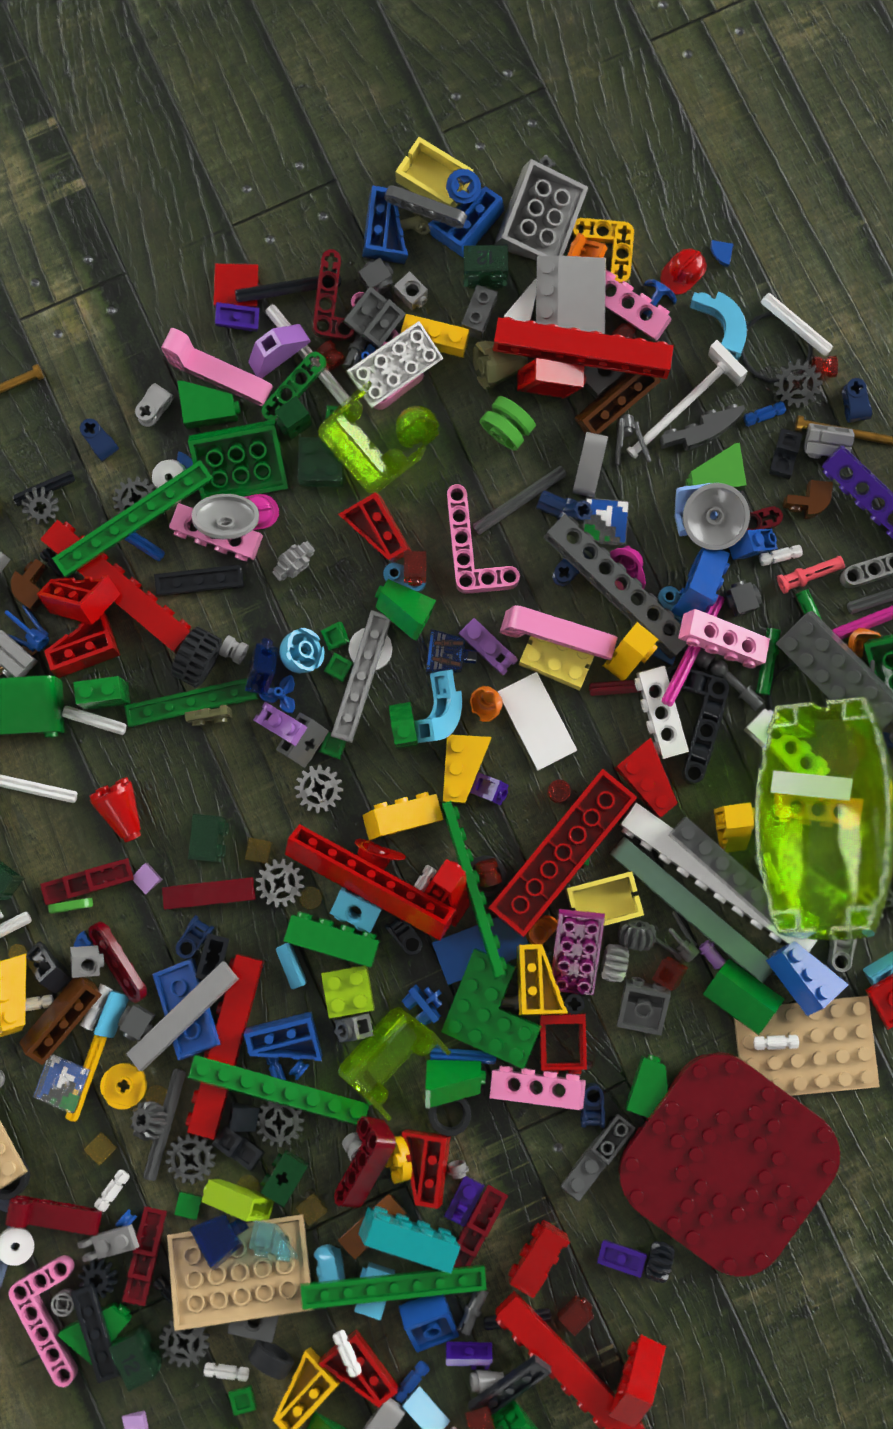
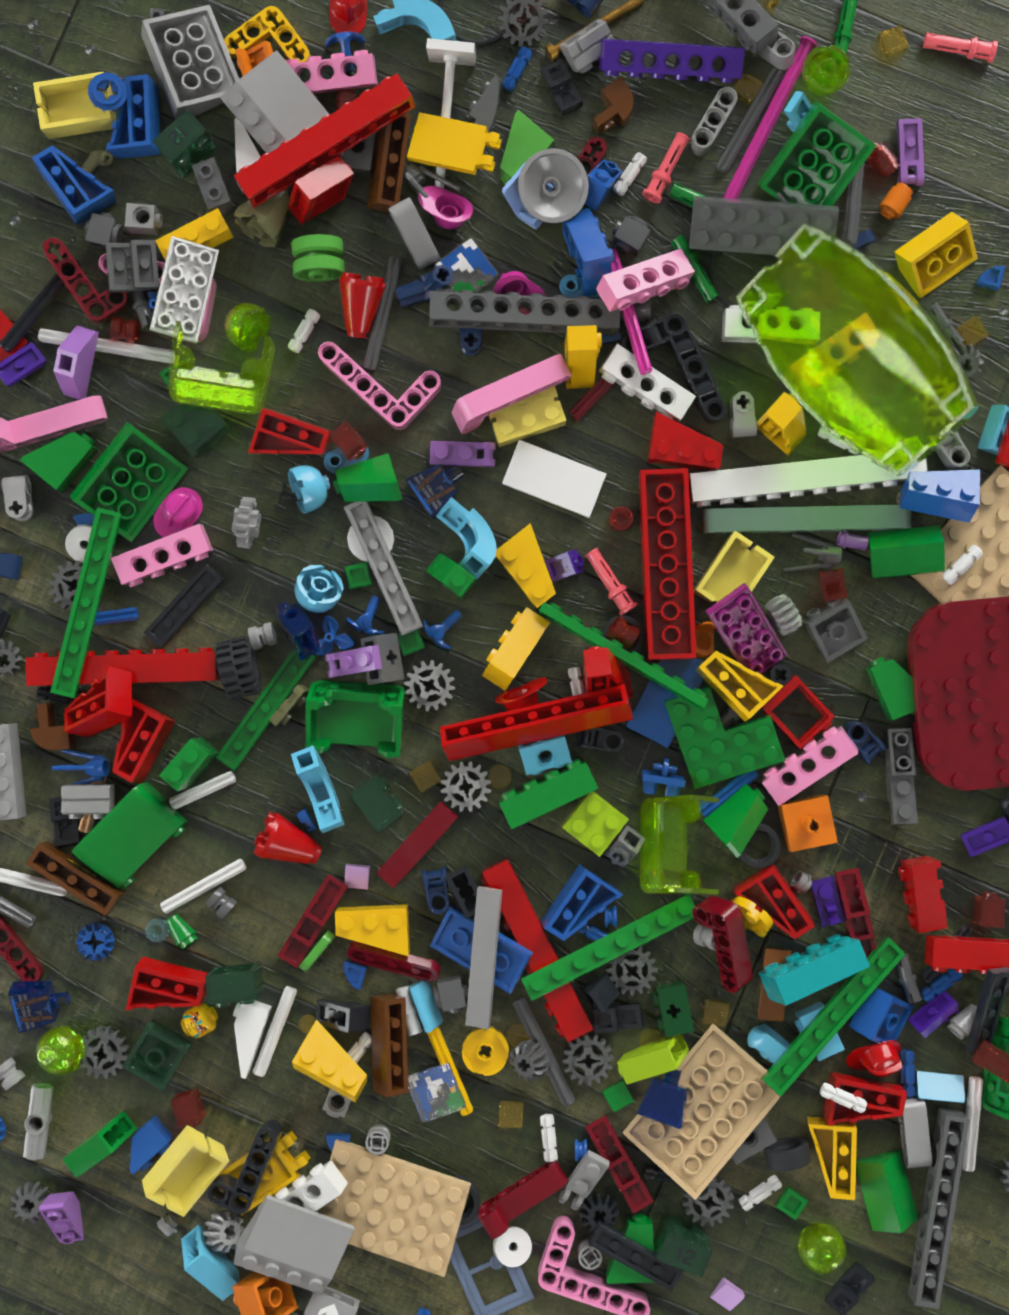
camera: 45 degrees left, 5 degrees up
light grey brick [70,945,104,978] -> none
light grey dish [192,494,259,540] -> none
clear light blue slope [249,1220,297,1262] -> none
green beam [262,352,327,420] -> none
dark green brick [275,396,312,440] -> none
medium azure slope [276,943,307,989] -> none
green tile [321,622,350,651] -> none
dark grey beam [384,185,467,228] -> none
orange hair [470,686,503,722] -> none
dark grey gear [617,919,656,951] -> none
dark grey brick [668,817,790,926] -> none
dark grey pin [710,660,765,711] -> none
sticker [770,771,853,800] -> none
orange hair [847,628,881,657] -> none
none -> dark grey wheel [205,886,238,920]
none -> white axle [288,309,320,353]
none -> medium azure cylinder [288,465,330,514]
none -> medium azure arch [291,746,345,833]
none -> blue tile [296,808,318,832]
none -> green windscreen [306,680,405,758]
none -> yellow wedge [335,904,410,956]
none -> red cone [339,272,386,339]
none -> blue plant [346,596,385,636]
none -> yellow tile [407,112,502,175]
none -> dark pink piece [418,186,473,229]
none -> blue plant [422,610,462,649]
none -> coral pin [585,548,638,615]
none -> light grey piece [729,391,757,438]
none -> orange brick [776,794,838,852]
none -> red piece [846,1040,902,1077]
none -> blue axle [920,968,964,1002]

